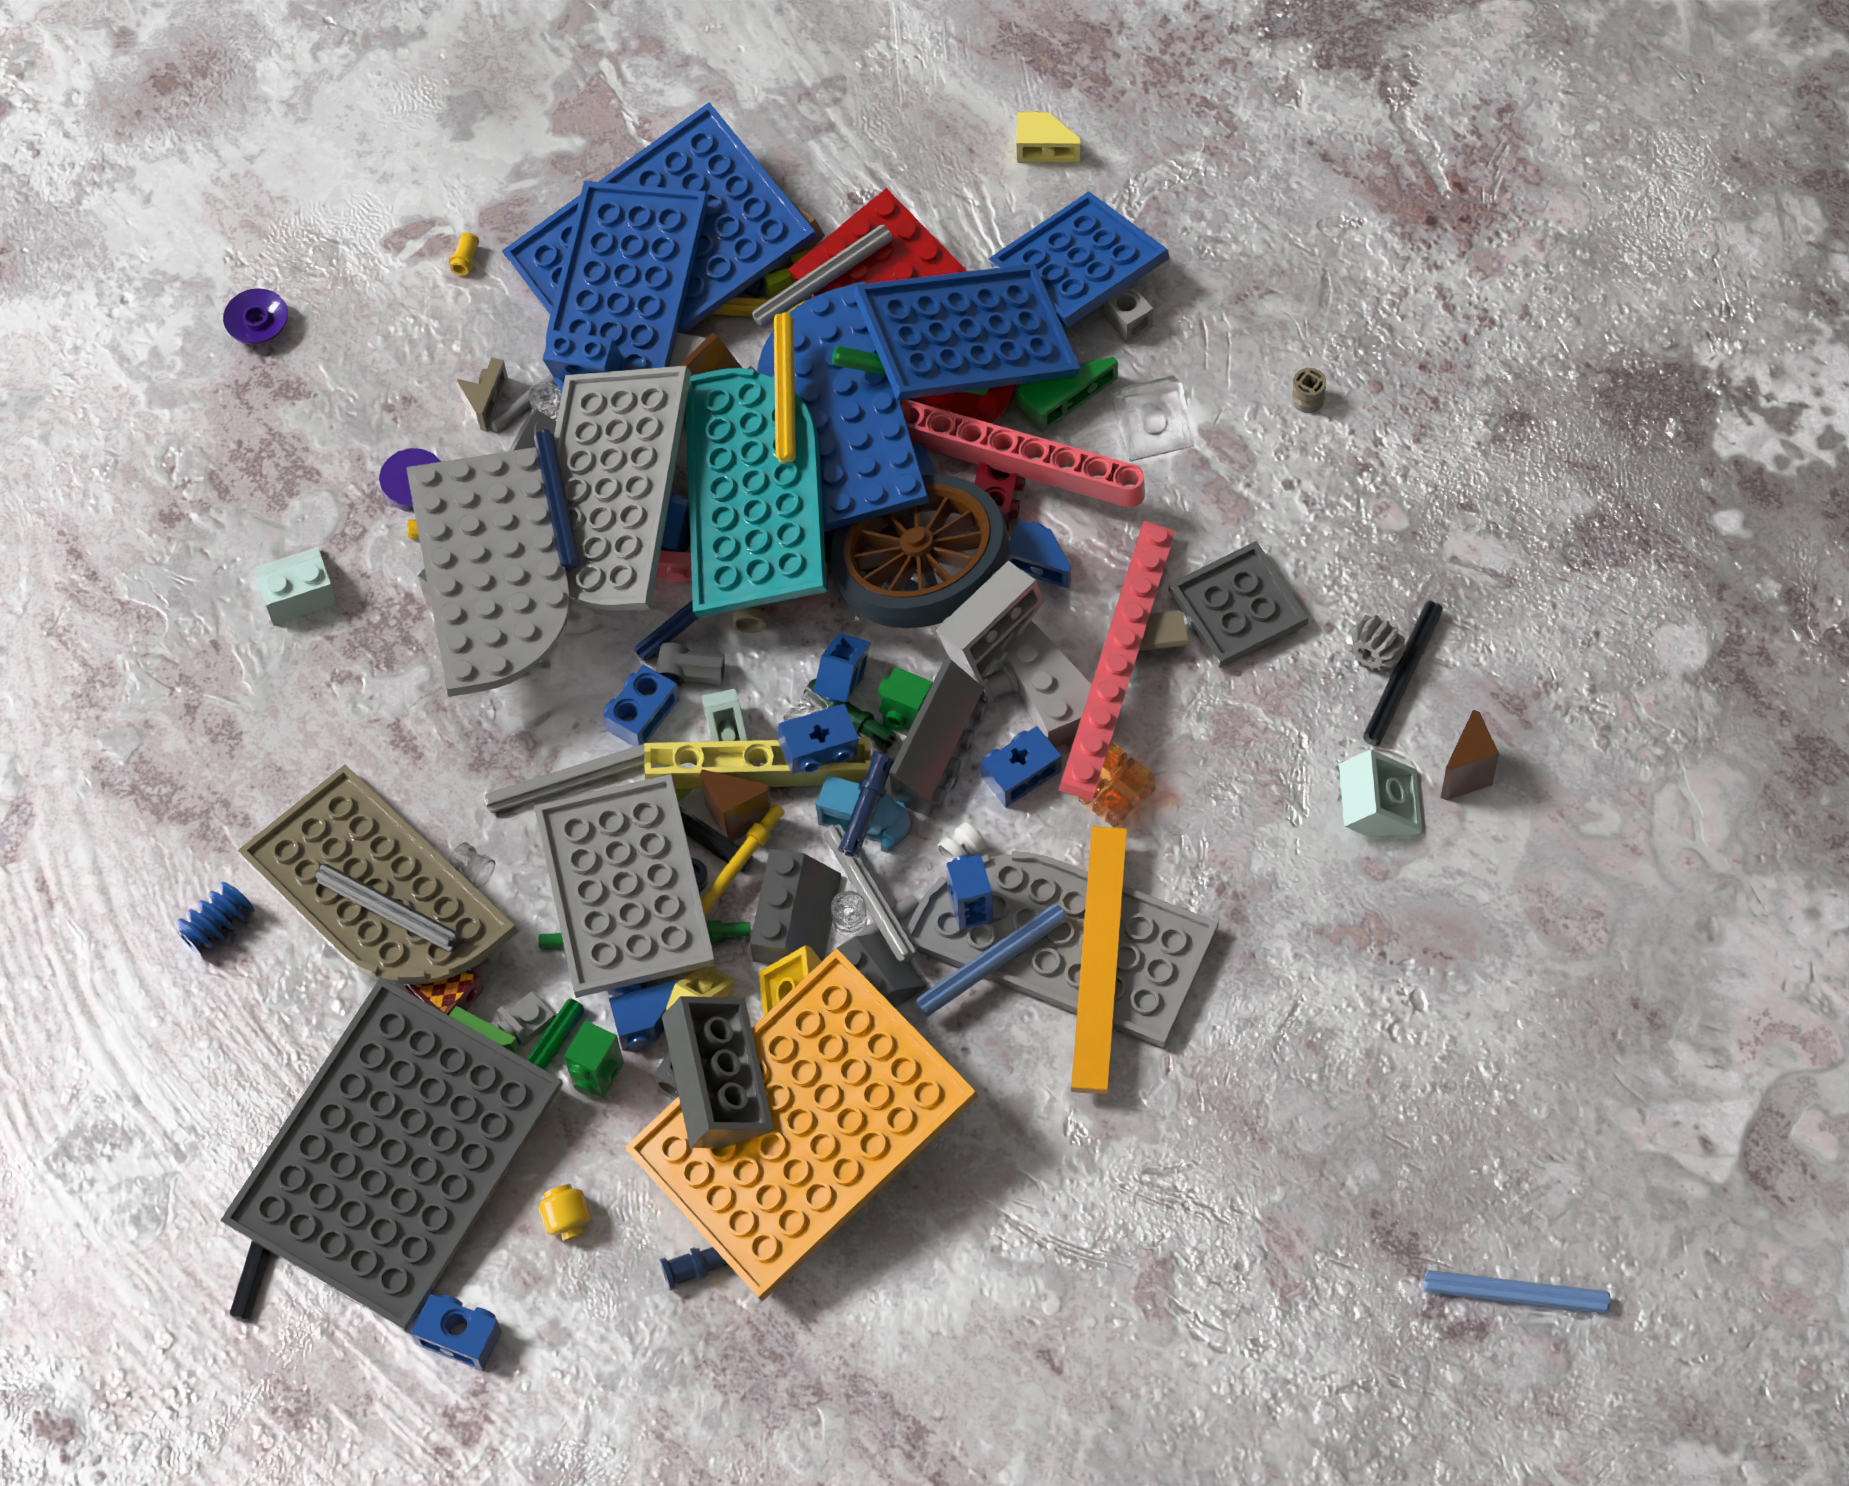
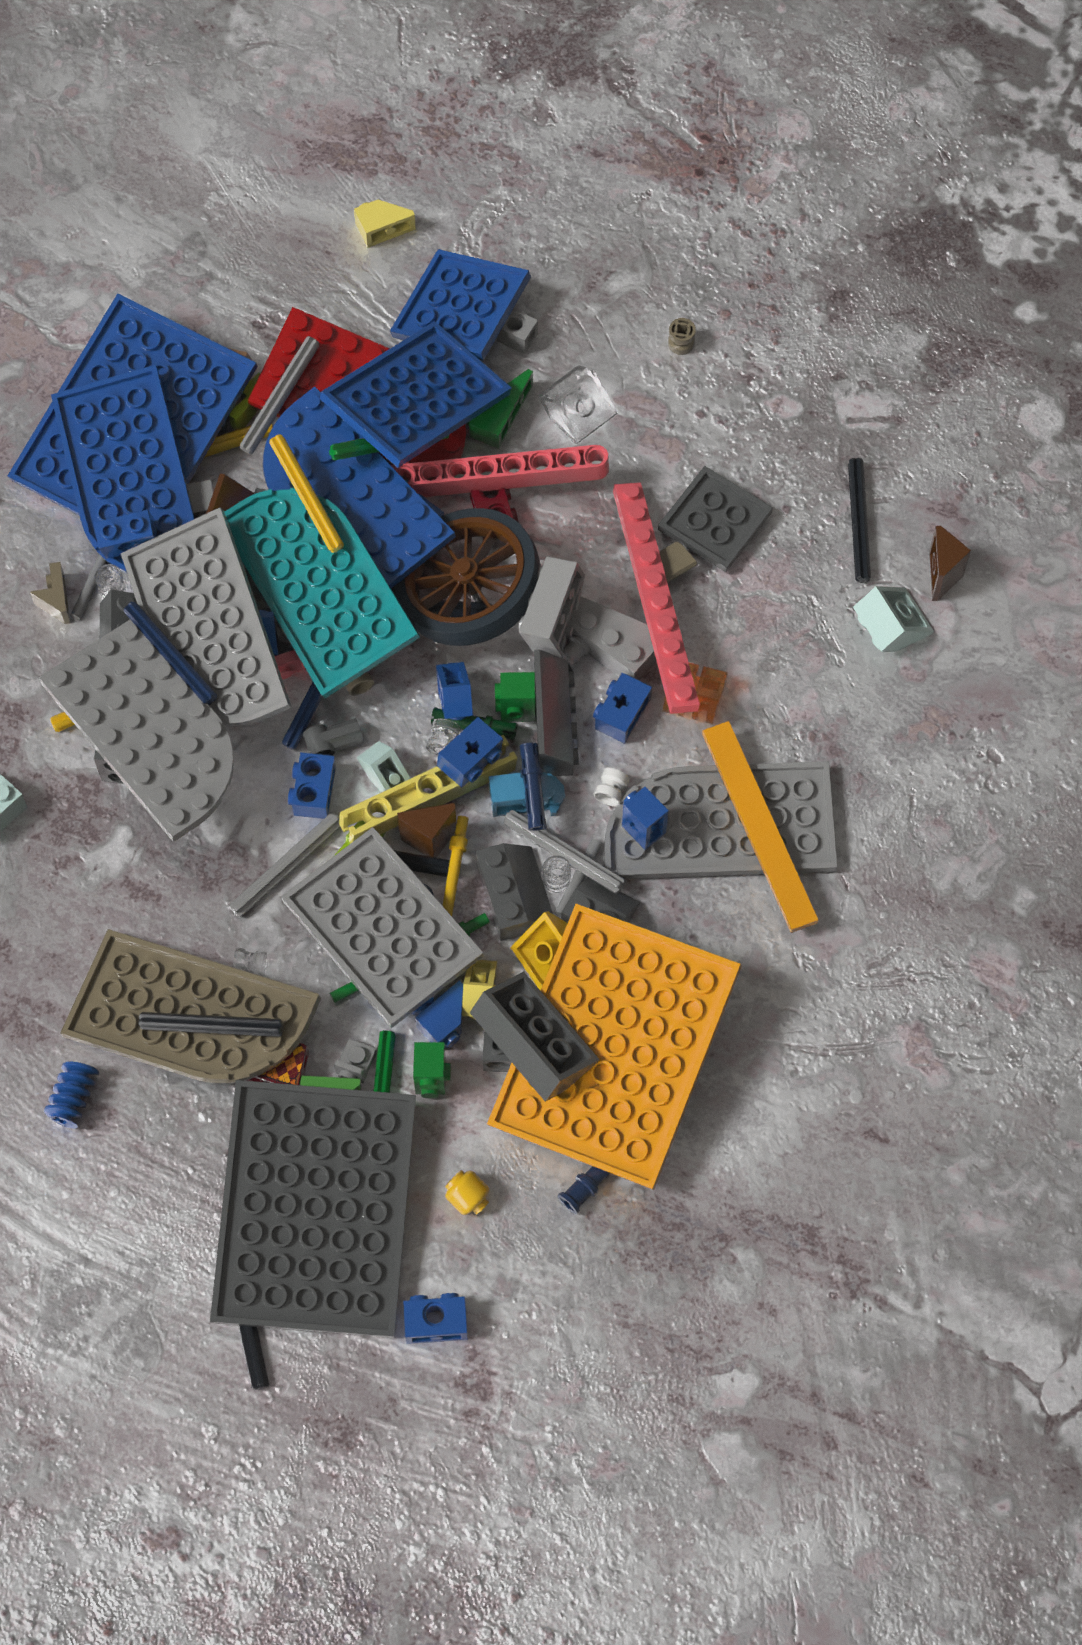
camera: 30 degrees left, 5 degrees up
dark purple tile [379,448,441,510] -> none
medium blue axle [916,904,1066,1016] -> none
blue slope [1008,520,1071,589] -> none
light grey gear [1346,615,1406,672] -> none

